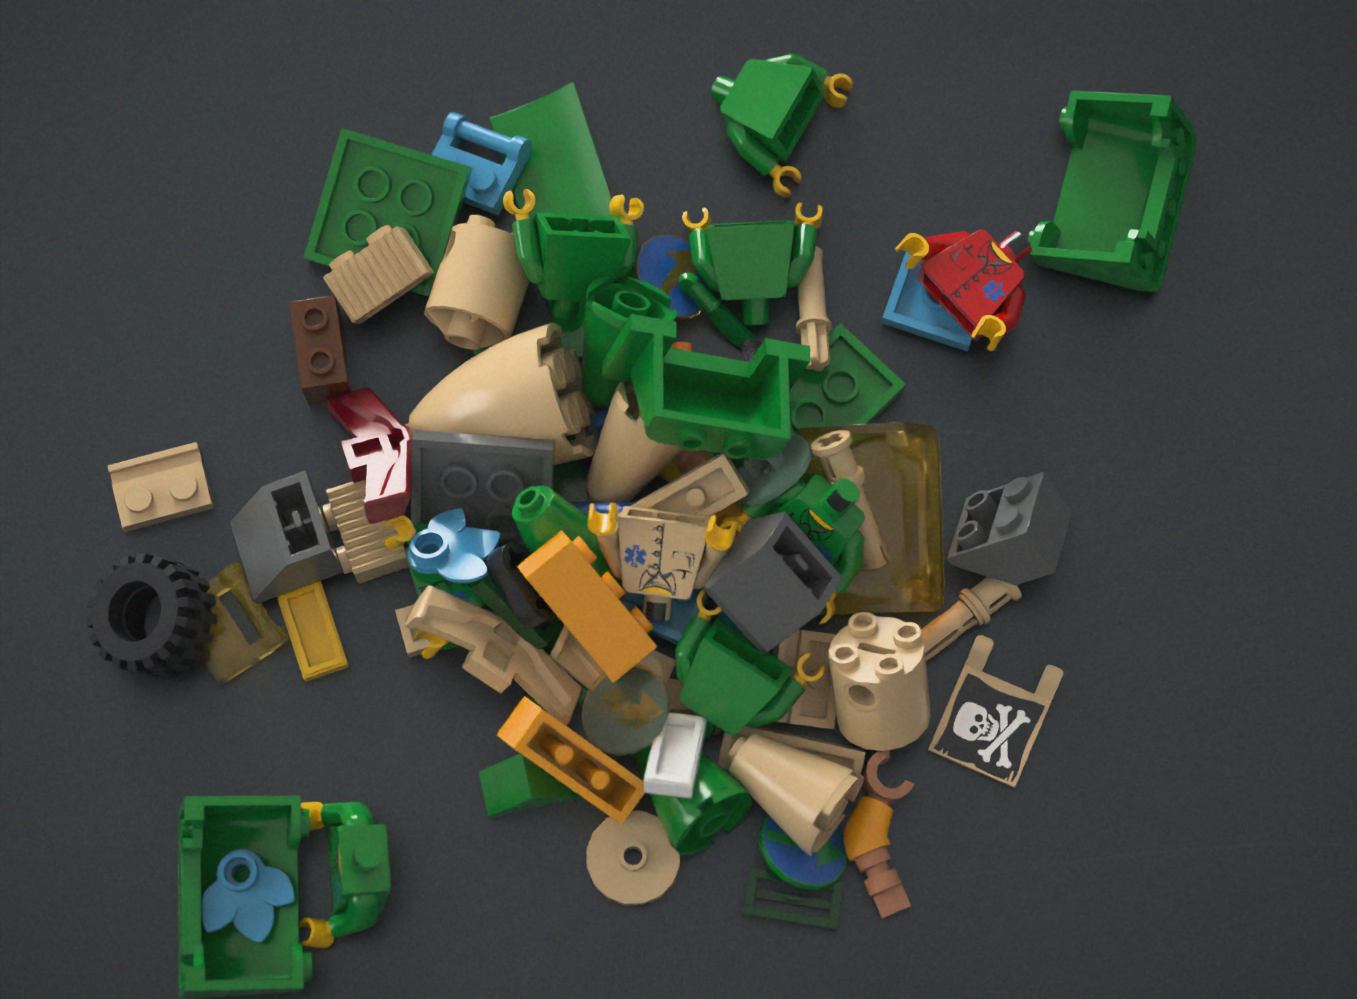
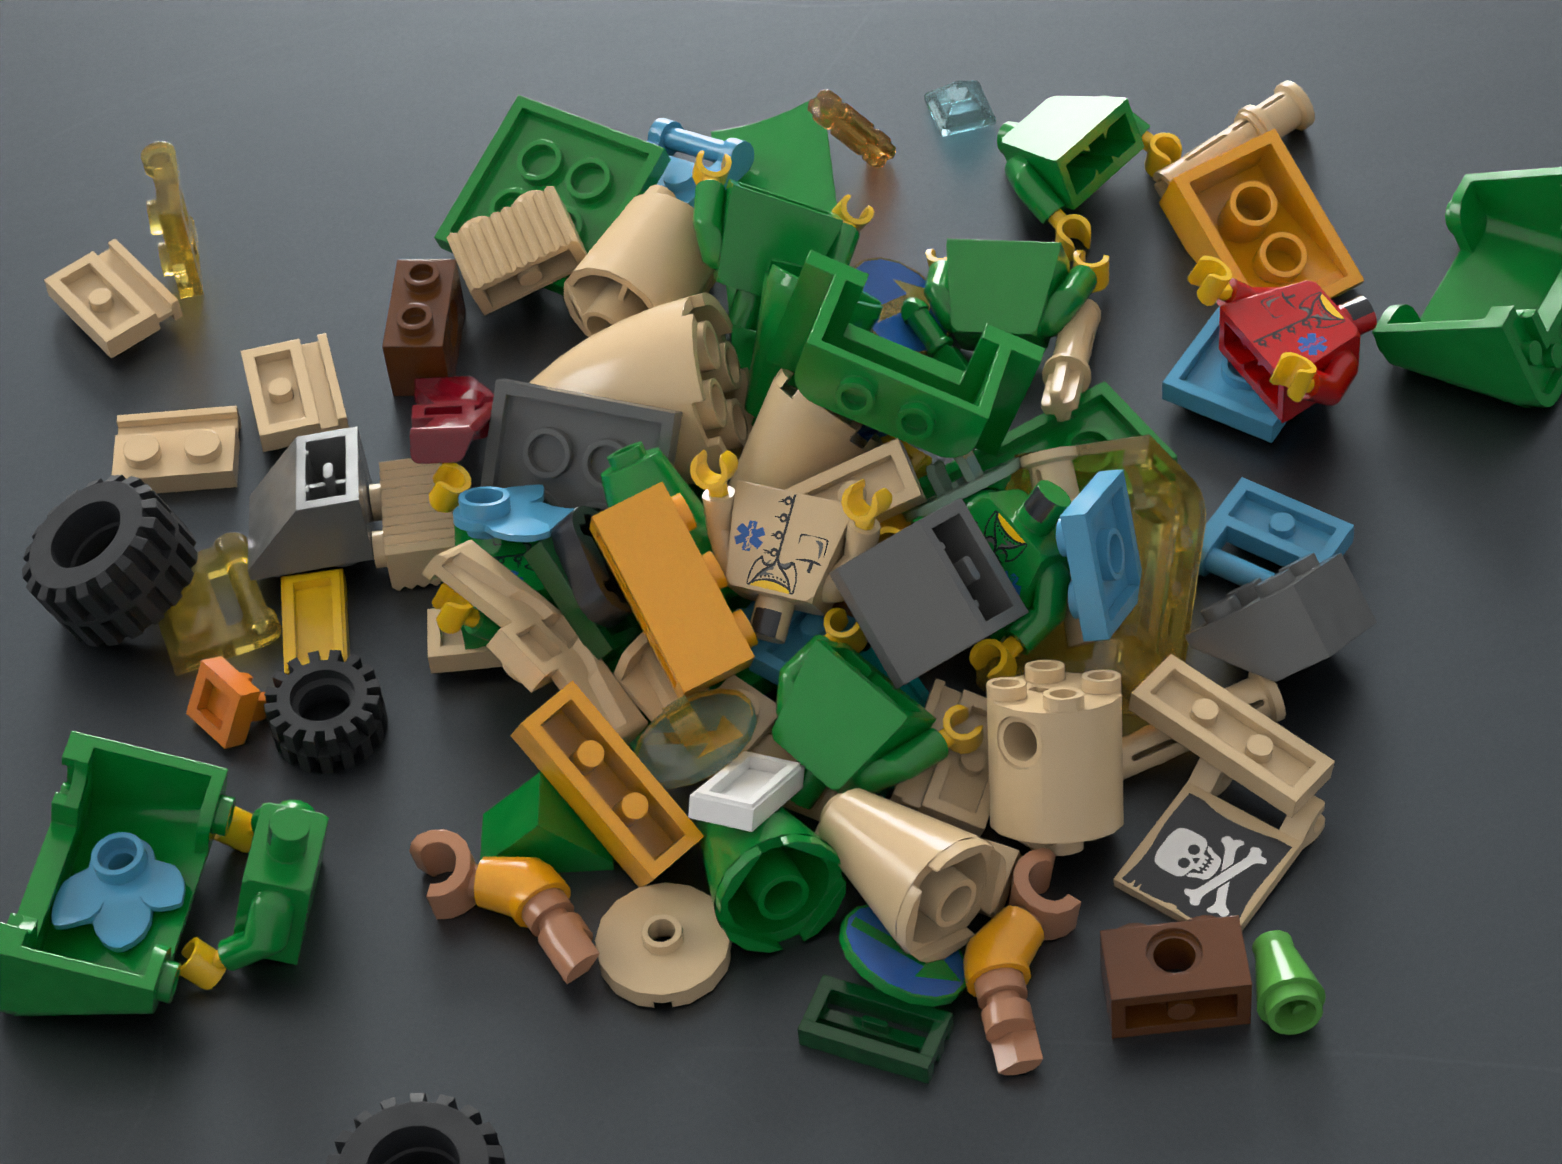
camera: 15 degrees right, 25 degrees down
none -> tan plate [44,239,183,358]
none -> clear yellow plate [140,142,204,298]
none -> orange tile [186,656,267,749]
none -> tan plate [241,333,349,452]
none -> black tyre [264,650,388,773]
none -> nougat piece [409,829,600,984]
none -> clear orange axle [808,89,896,168]
none -> clear light blue slope [924,80,996,137]
none -> dark azure plate [1056,469,1146,642]
none -> reddish brown brick [1100,915,1252,1039]
none -> tan plate [1128,654,1335,818]
none -> tan pin [1153,80,1315,198]
none -> light orange slope [1159,128,1365,299]
none -> dark azure plate [1185,477,1354,586]
none -> bright green cone [1252,930,1326,1035]

